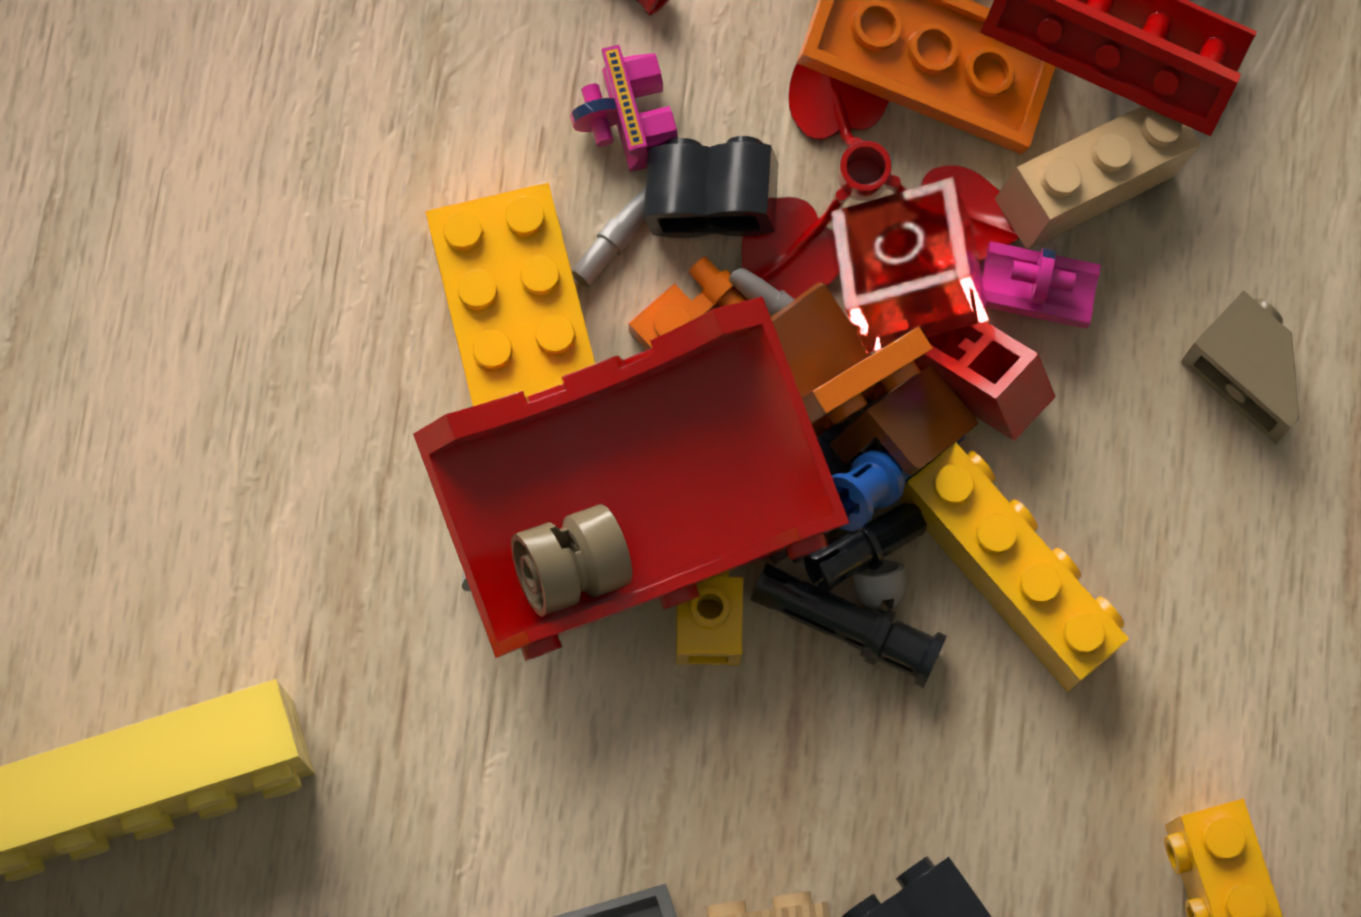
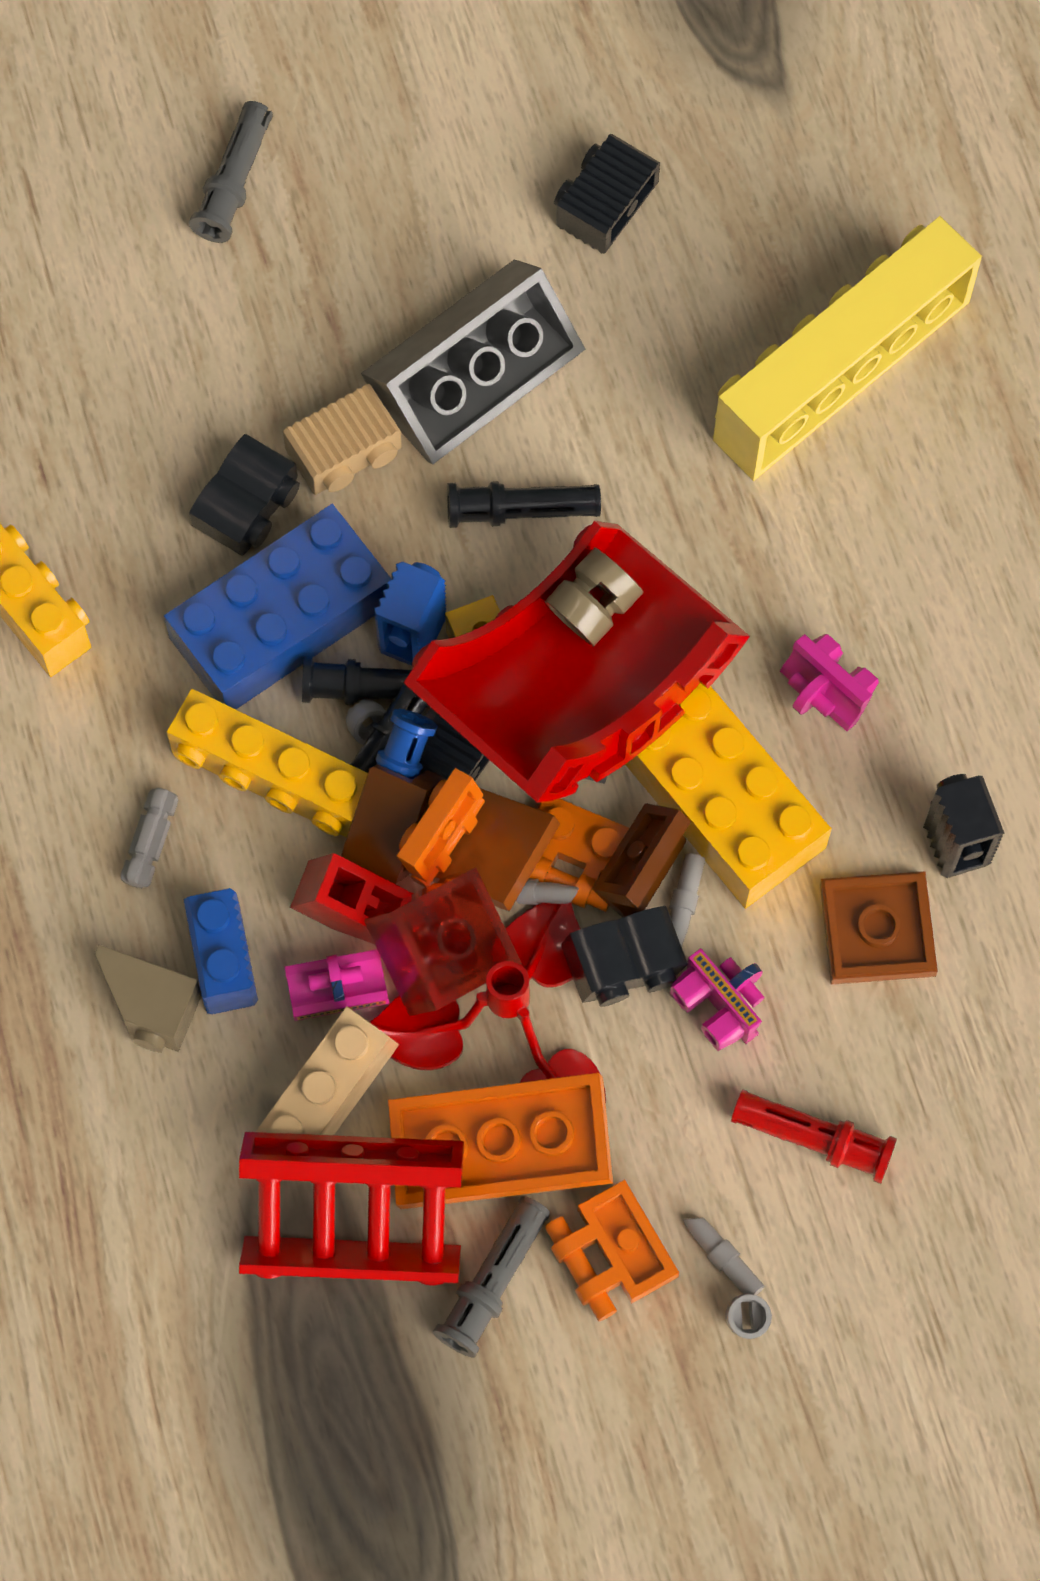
camera: 160 degrees right, 5 degrees down
none -> light grey axle [121,788,178,889]
none -> blue brick [164,503,392,709]
none -> blue brick [183,888,258,1014]
none -> blue brick [374,562,447,666]
none -> black pin [447,481,601,528]
none -> reddish brown panel [592,803,691,918]
none -> dark pink hips [780,634,879,731]
none -> dark orange tile [820,871,938,985]
none -> black brick [923,774,1004,878]

